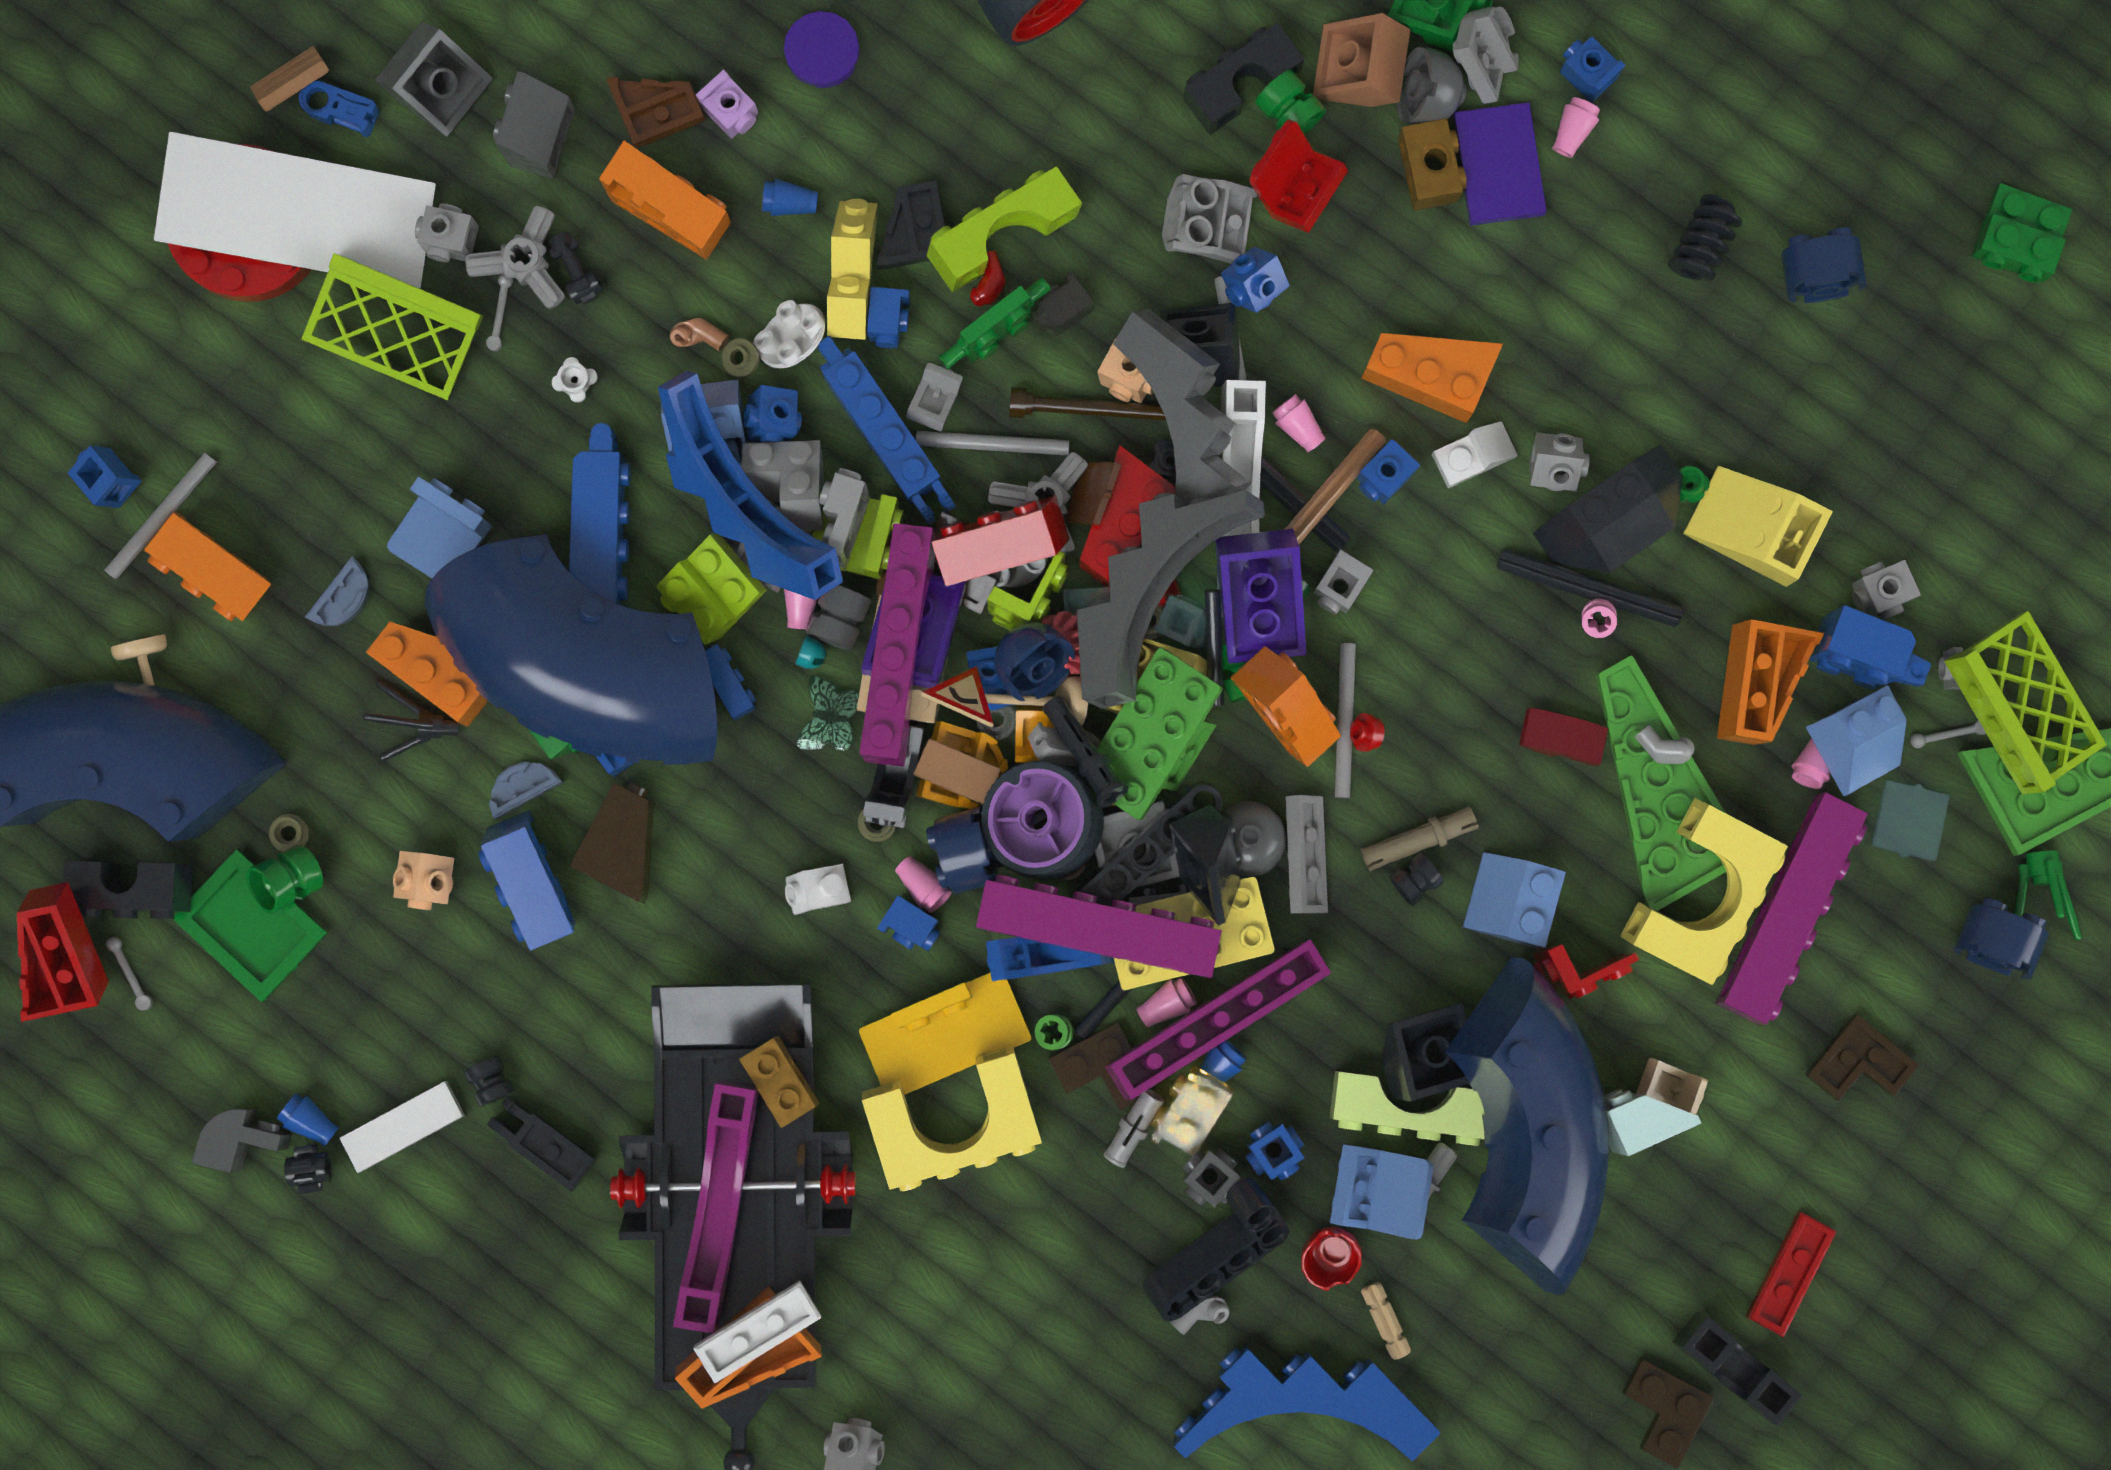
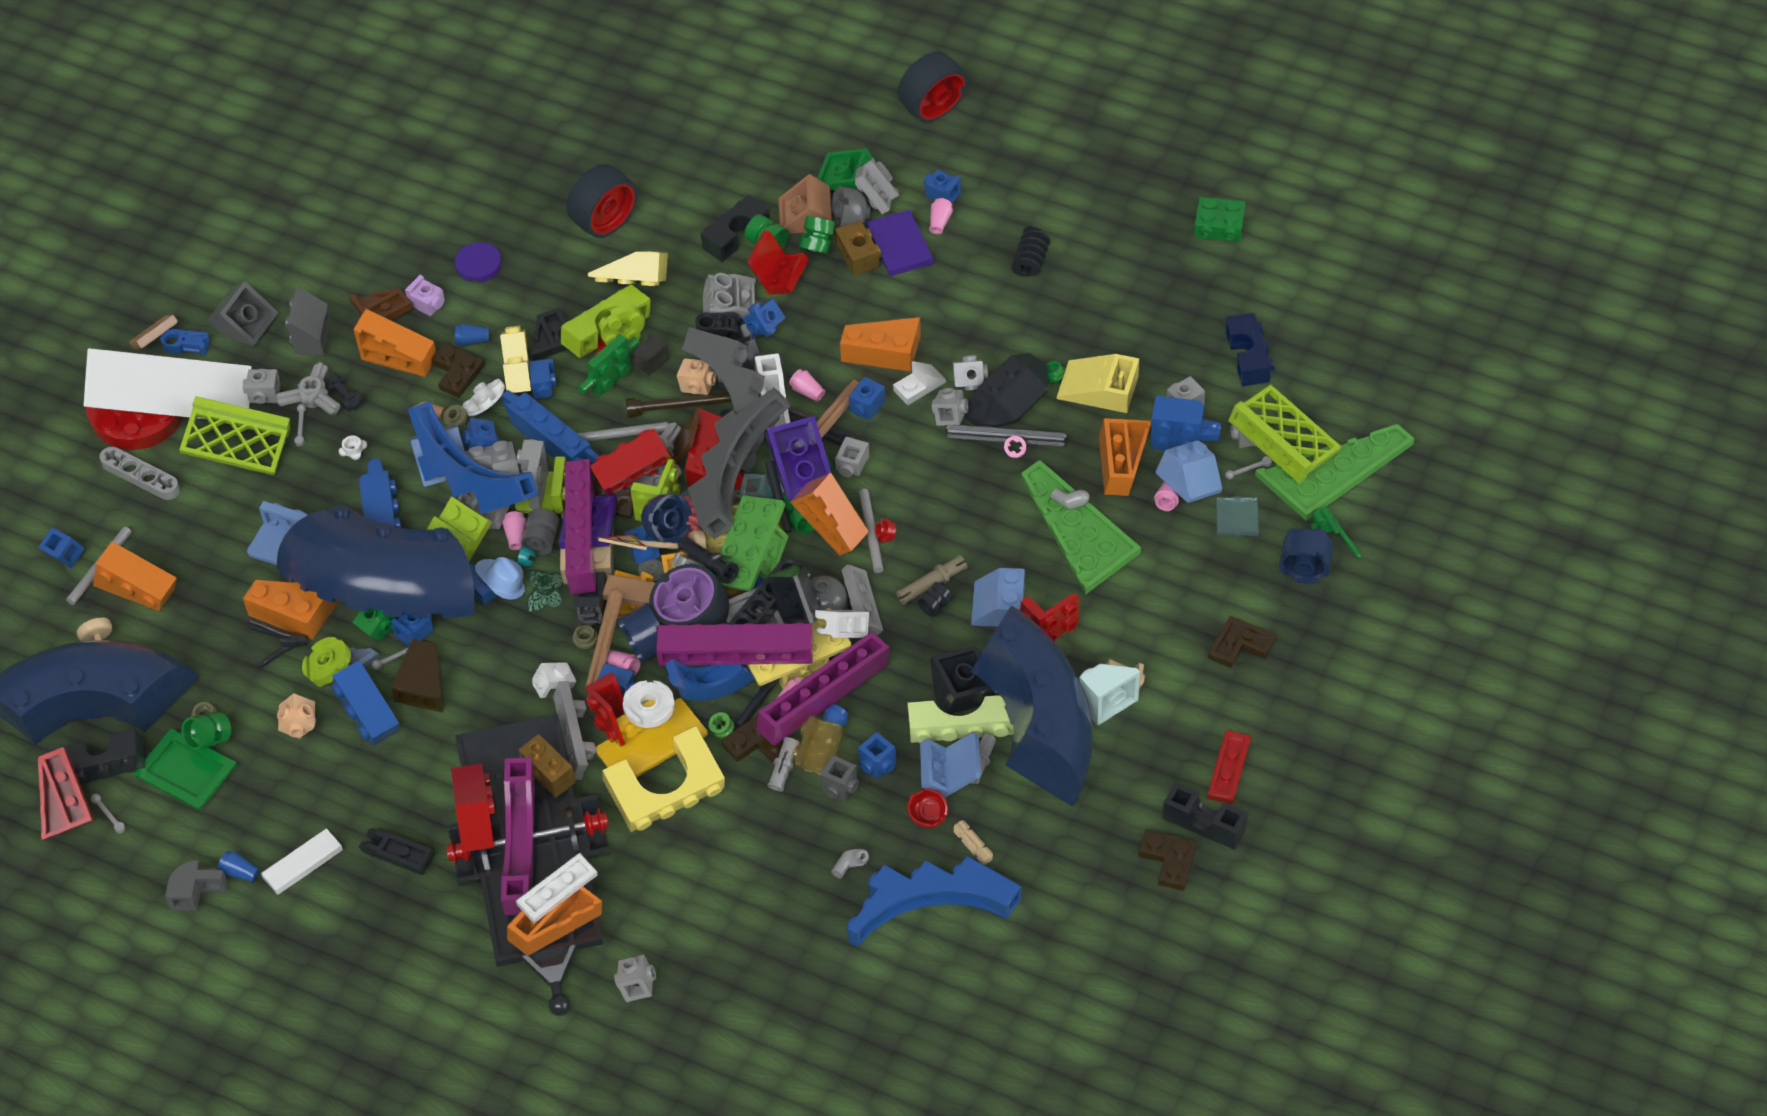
camera: 10 degrees left, 30 degrees down
black gear [284,1145,332,1194] -> none
sand blue tile [305,556,370,626] -> none
black wheel [463,1055,516,1107] -> none
light grey bracket [906,363,963,432] -> none
black beam [1143,1178,1289,1321] -> none
dark red slope [1519,708,1608,766] -> none
light yellow arch [1620,798,1788,985] -> none
magenta brick [1715,792,1868,1025] -> none
dark blue brick [1781,227,1867,303] -> none
none -> light grey beam [99,447,180,500]
none -> lime plate [302,637,351,687]
none -> light grey hinge [372,648,408,670]
none -> dark brown plate [431,343,485,398]
none -> red wedge [451,764,495,852]
none -> light blue piece [475,557,525,600]
none -> light grey hinge [553,681,596,780]
none -> red bracket [585,673,625,747]
none -> medium nougat axle [586,590,623,686]
none -> light yellow slope [588,251,668,286]
none -> lime plate [598,305,645,346]
none -> white tile [623,680,675,728]
none -> black piece [695,312,741,340]
none -> green wheel [799,215,836,254]
none -> white hinge [815,610,869,638]
none -> light grey brick [932,388,968,425]
none -> clear blue arch [1225,313,1274,387]

